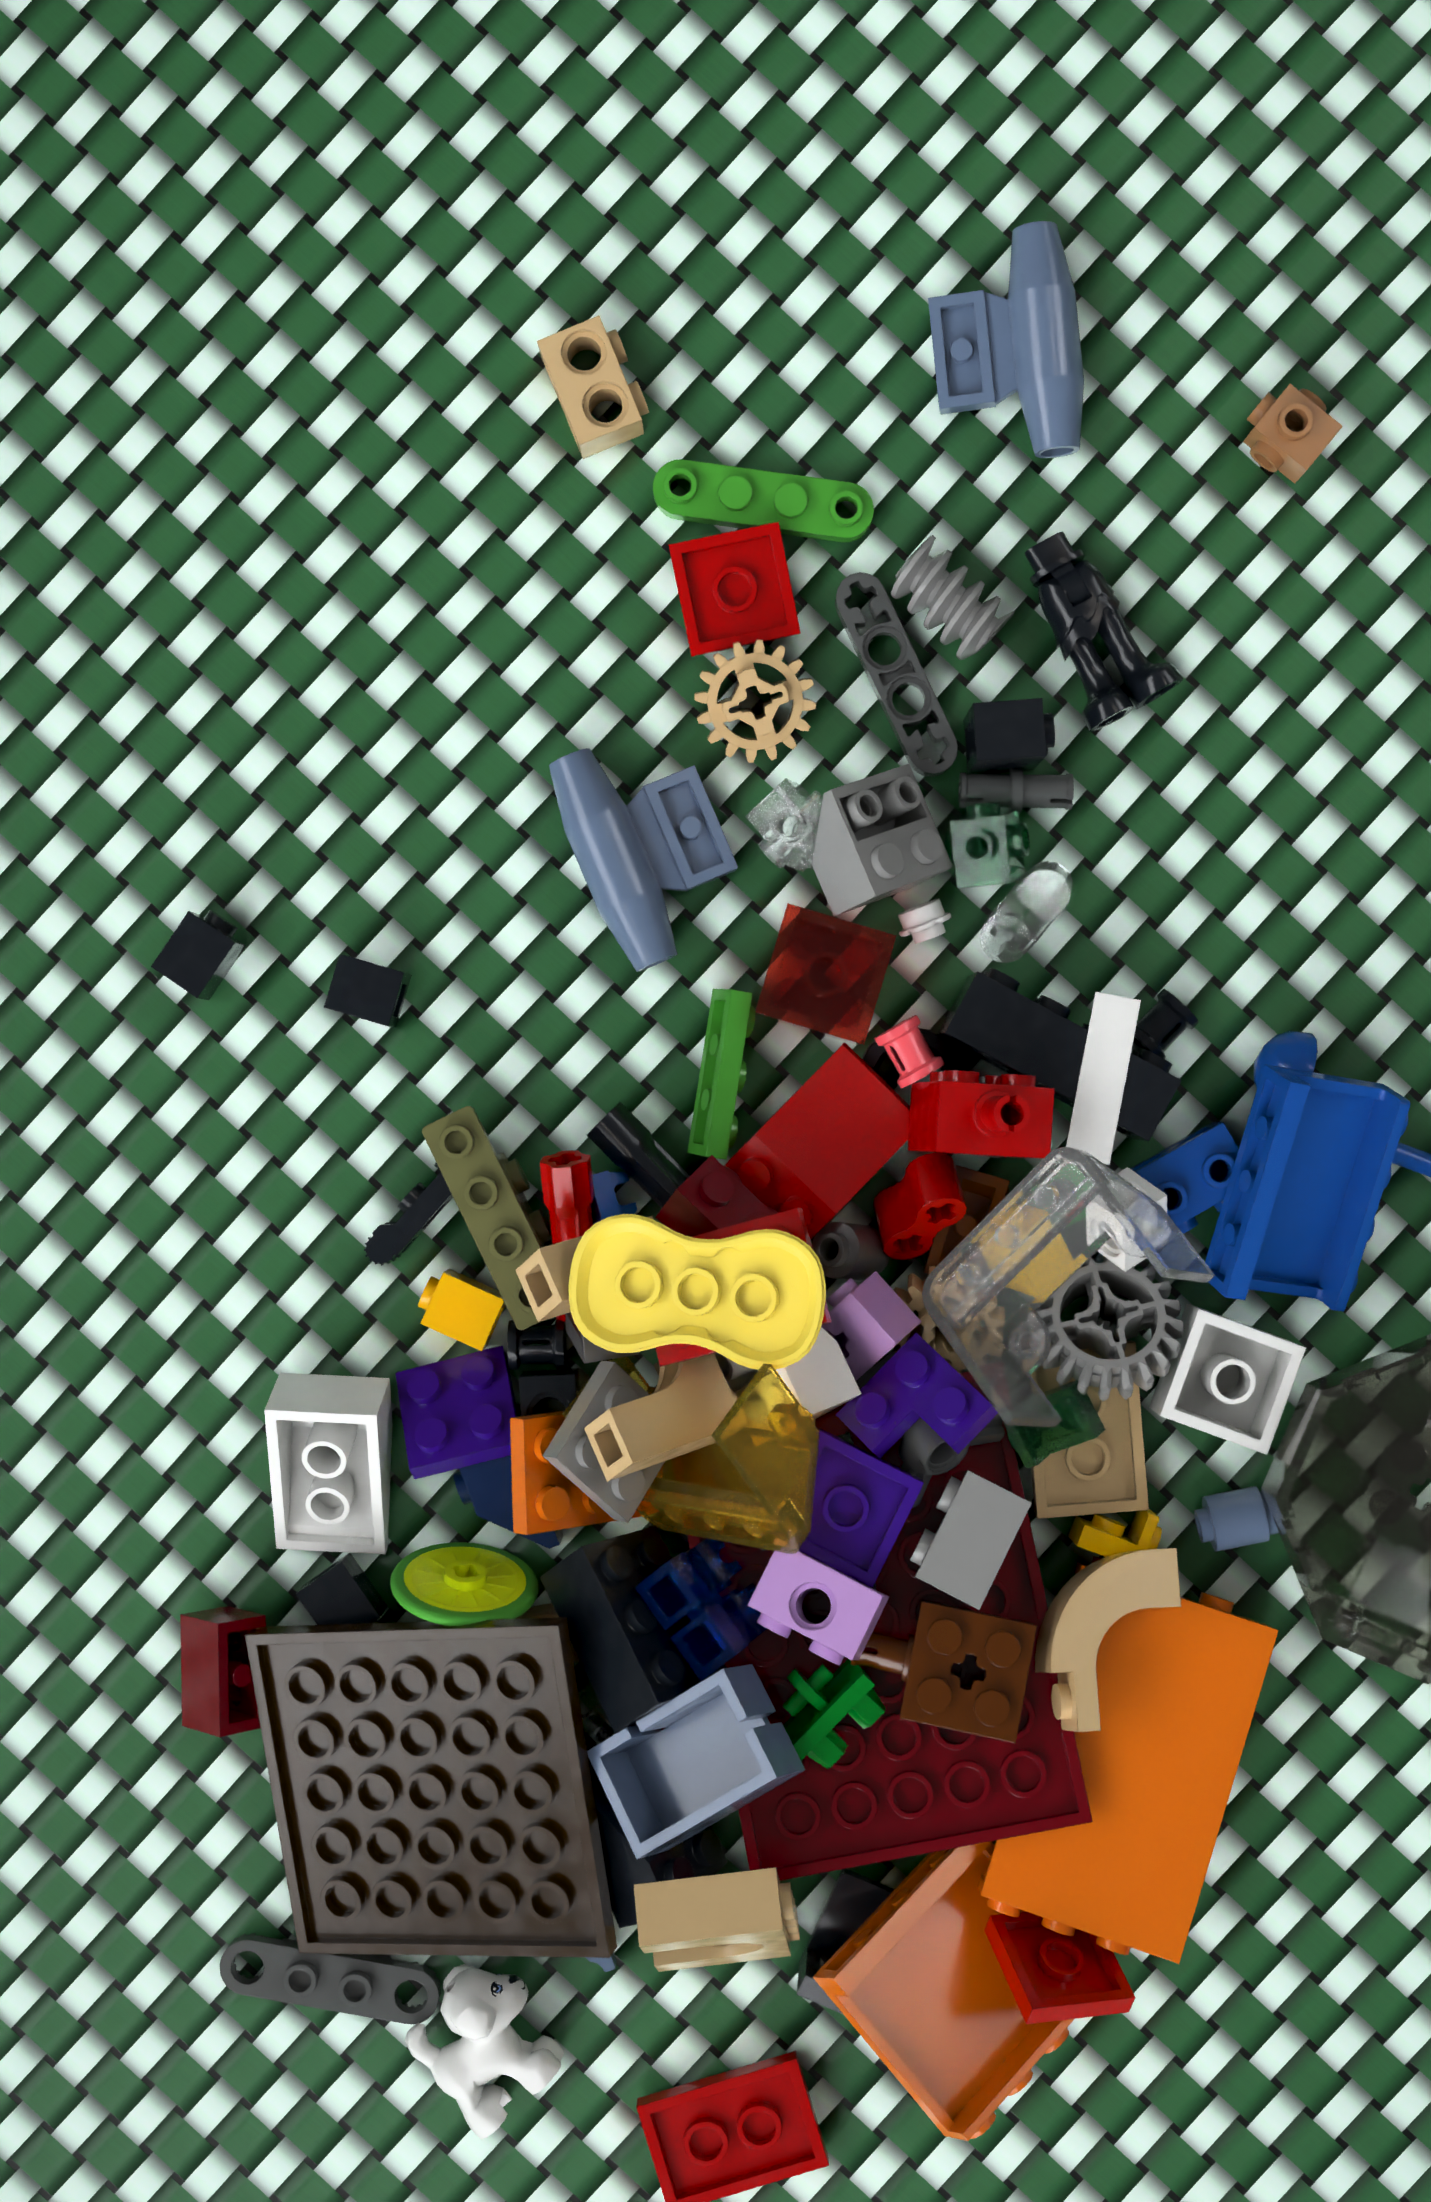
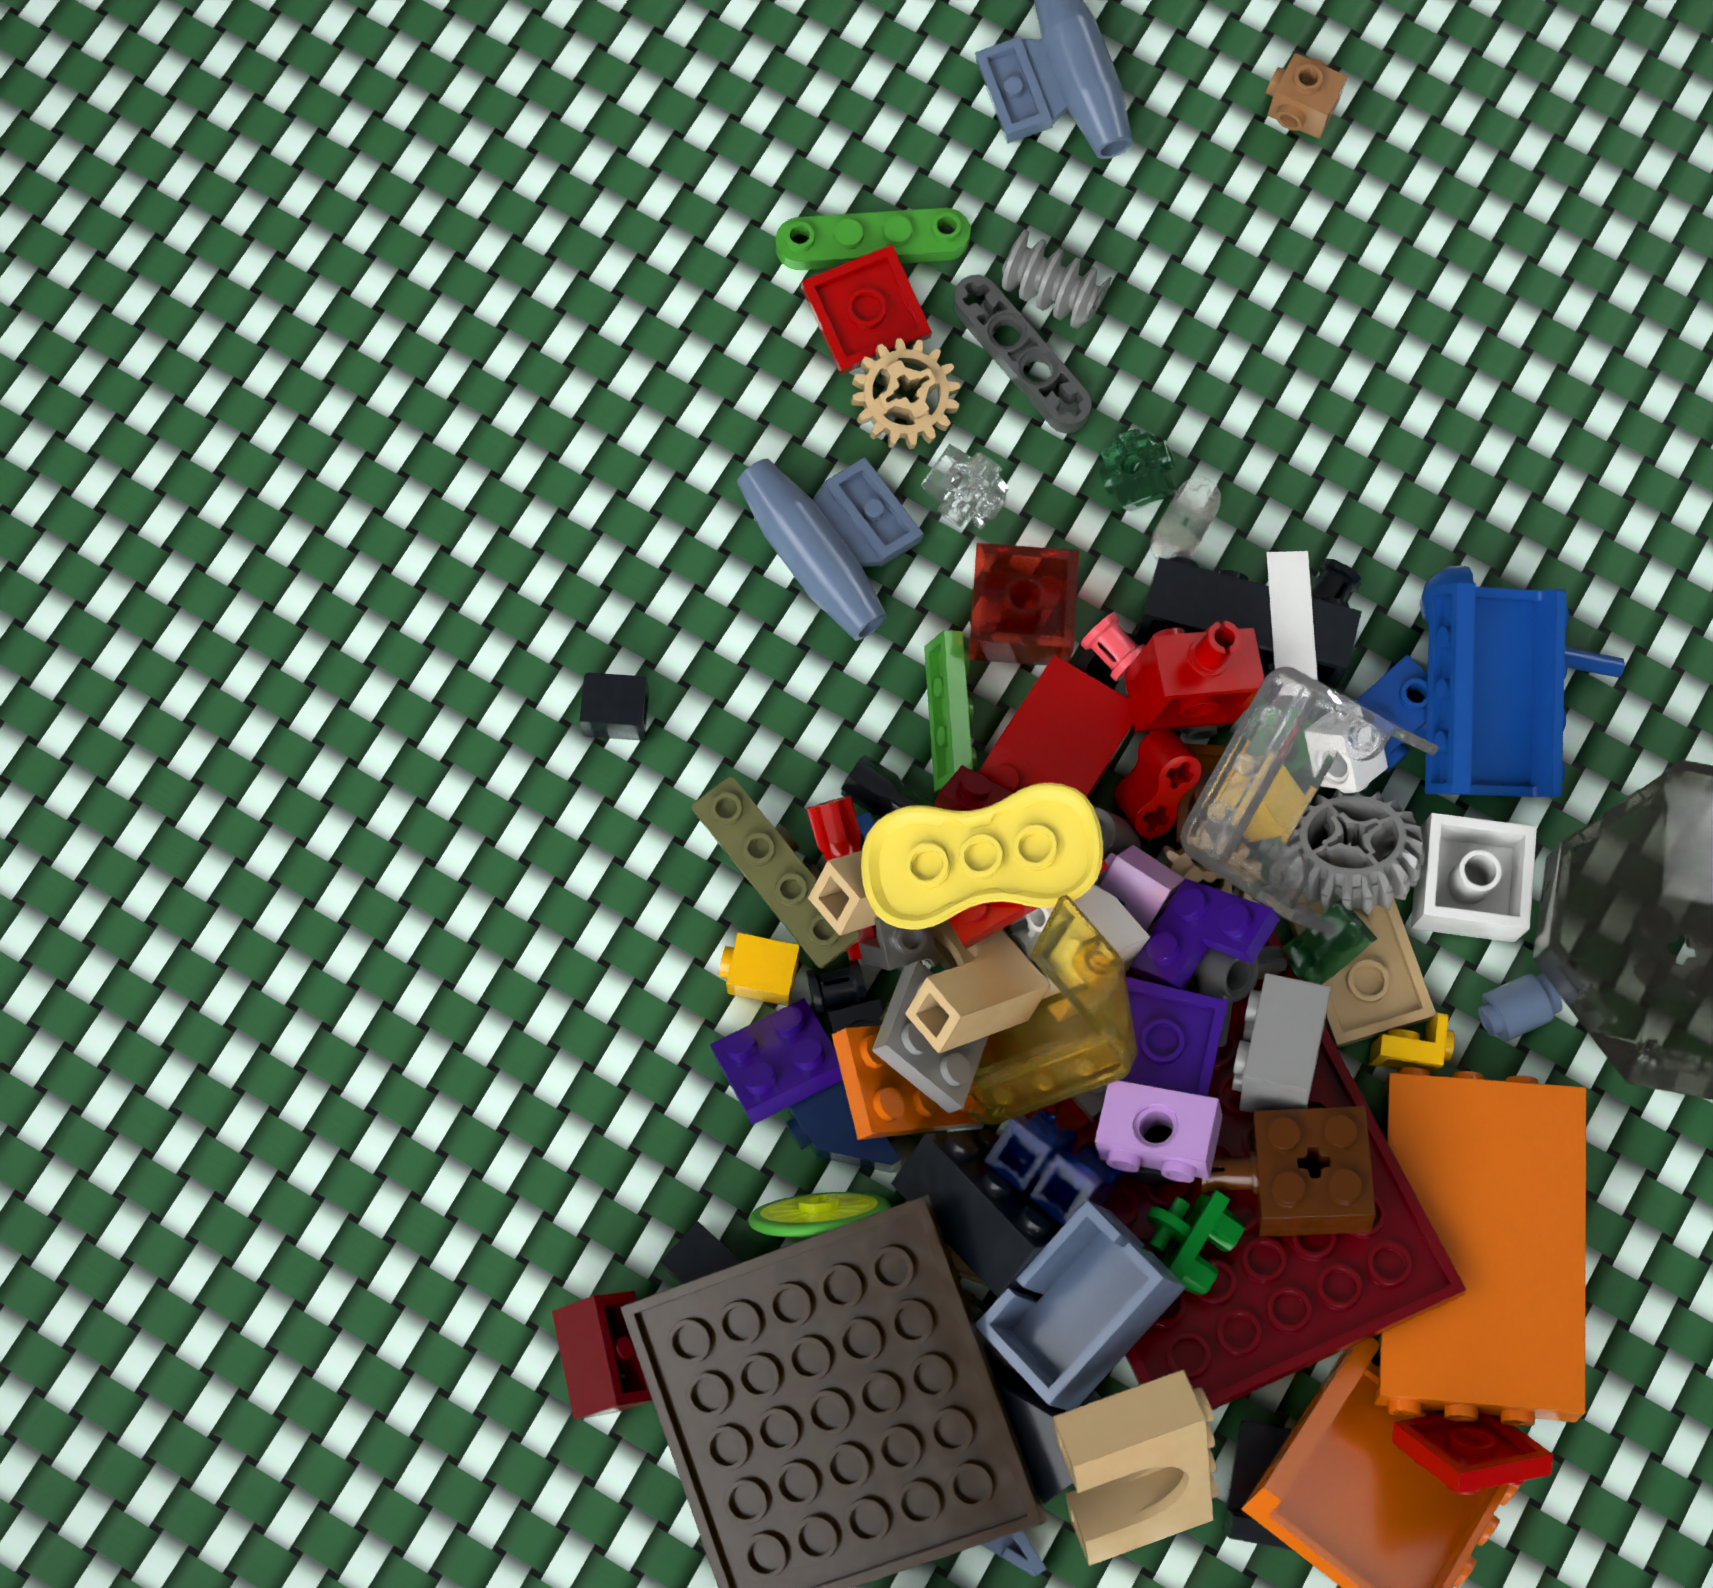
camera: 15 degrees left, 15 degrees down
black brick [151,910,246,1000] -> none
white slope [264,1373,393,1555] -> none
black hinge [364,1163,453,1266] -> none
tan brick [537,315,649,459] -> none
light grey slope [812,764,953,917] -> none
white plate [898,898,951,944] -> none
dark grey pin [958,769,1074,813] -> none
black brick [963,698,1055,774] -> none
black piece [1024,531,1183,732] -> none
tan arch [1035,1548,1181,1732] -> none

